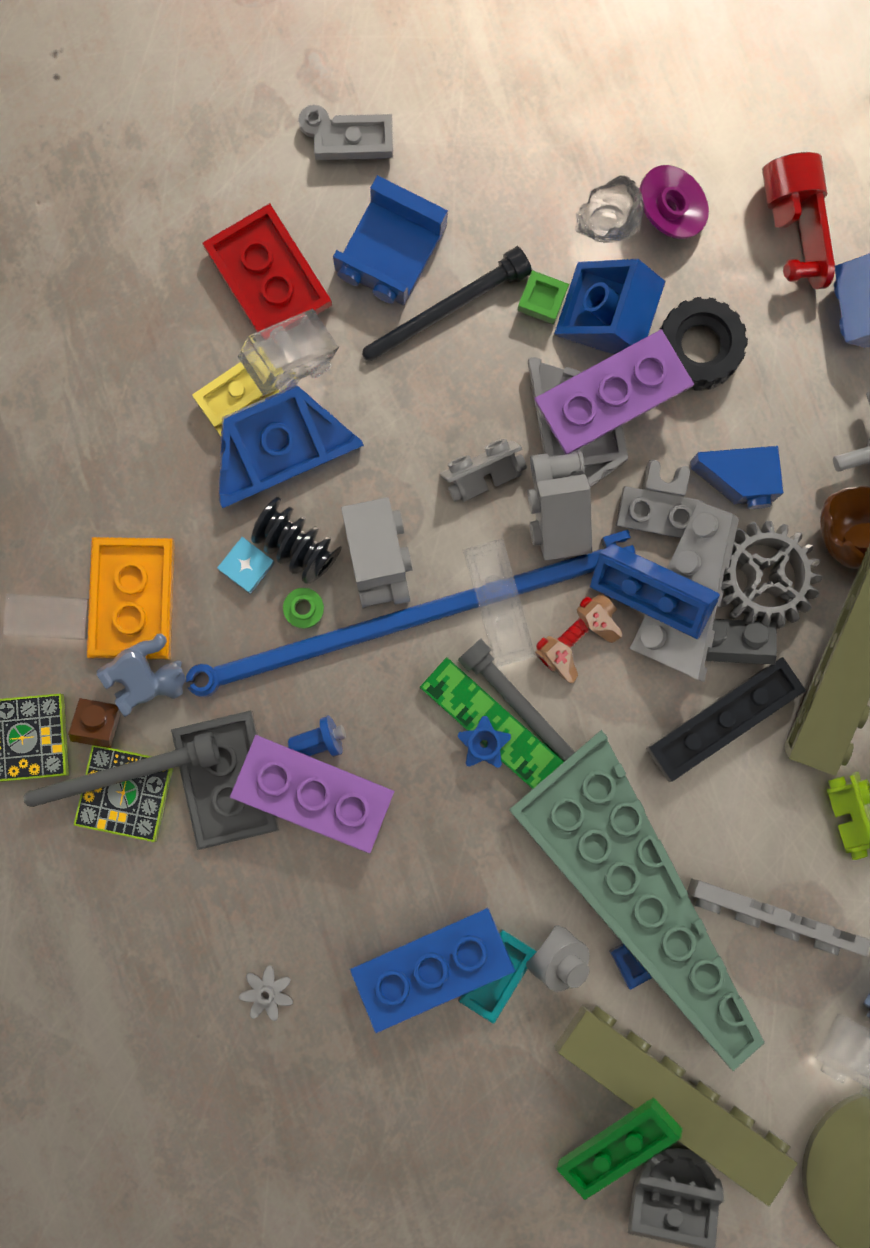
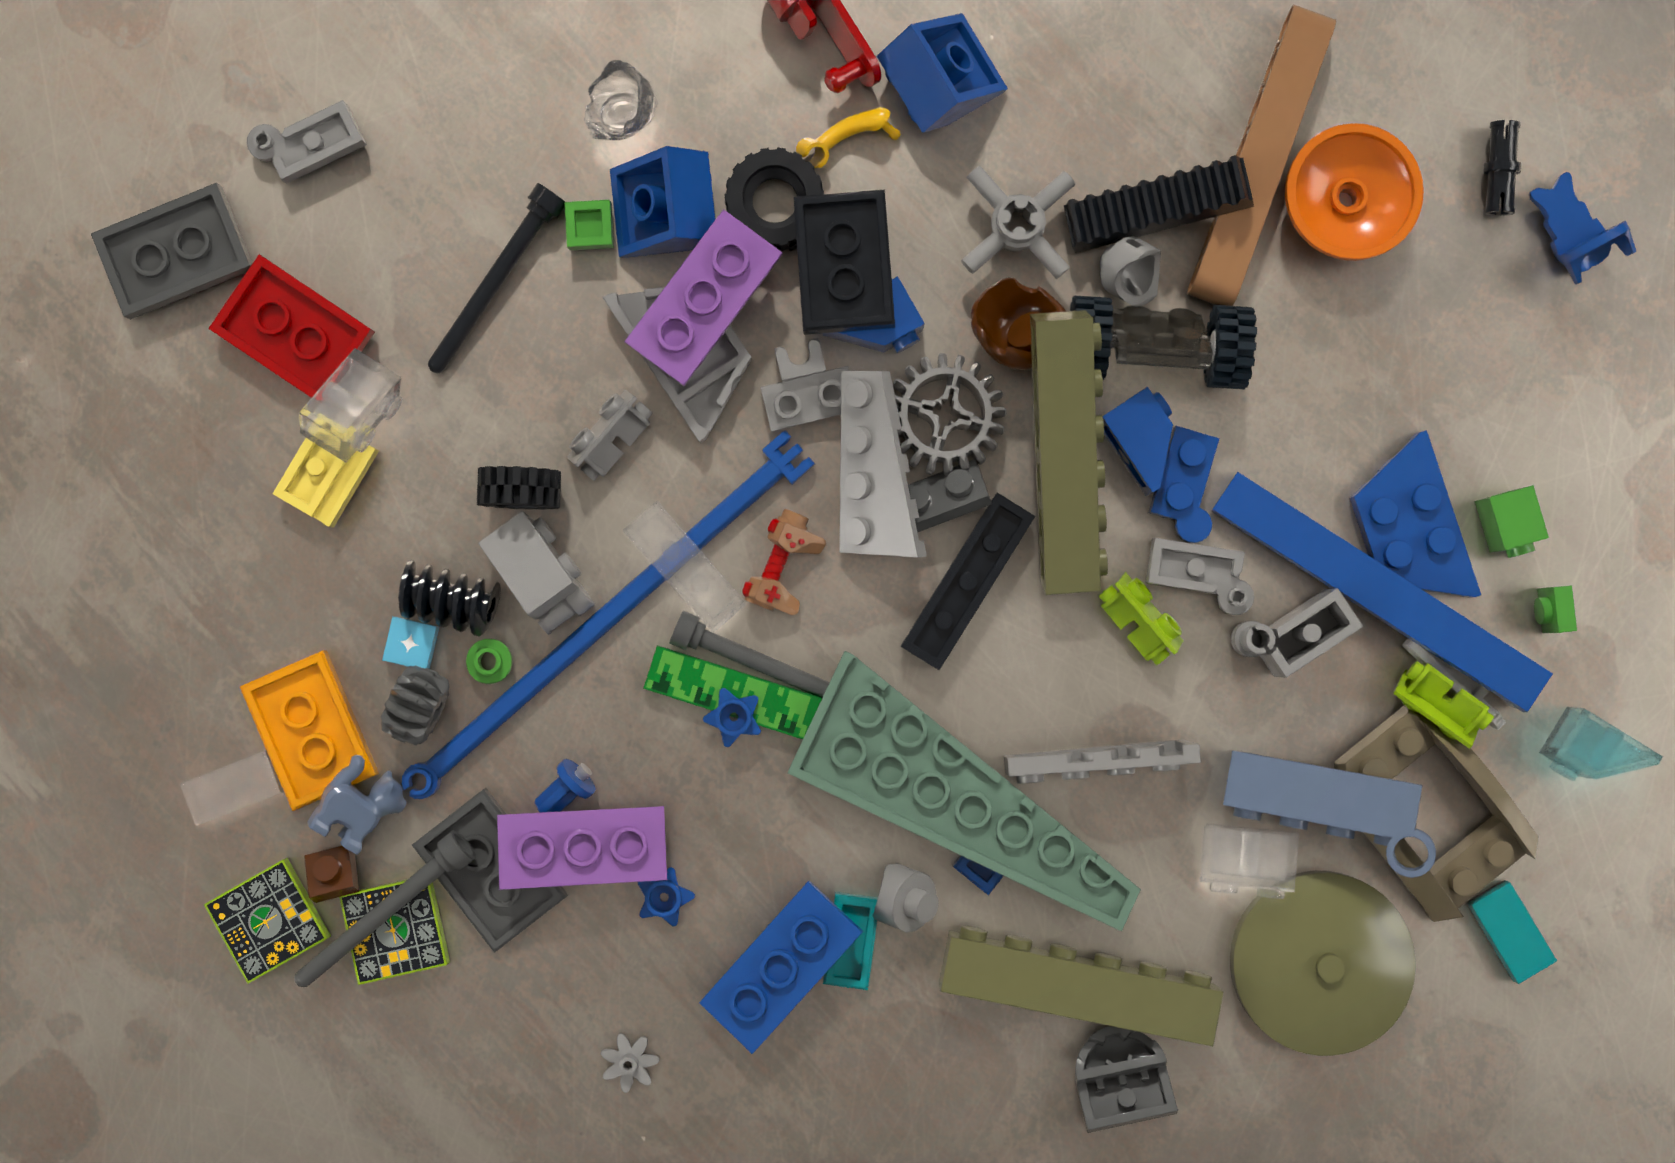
camera: 15 degrees left, 5 degrees up
blue wing [218,385,364,508] -> none
blue panel [333,175,448,305] -> none
light grey hinge [528,451,592,561] -> none
green plate [556,1097,682,1200] -> none
blue slope [590,544,720,639] -> none
magenta dish [639,165,709,239] -> none
none -> dark grey plate [91,183,253,320]
none -> dark grey gear [381,665,449,745]
none -> black tyre [477,466,561,510]
none -> blue plate [638,867,695,926]
none -> black tile [794,189,895,335]
none -> yellow piece [796,107,901,168]

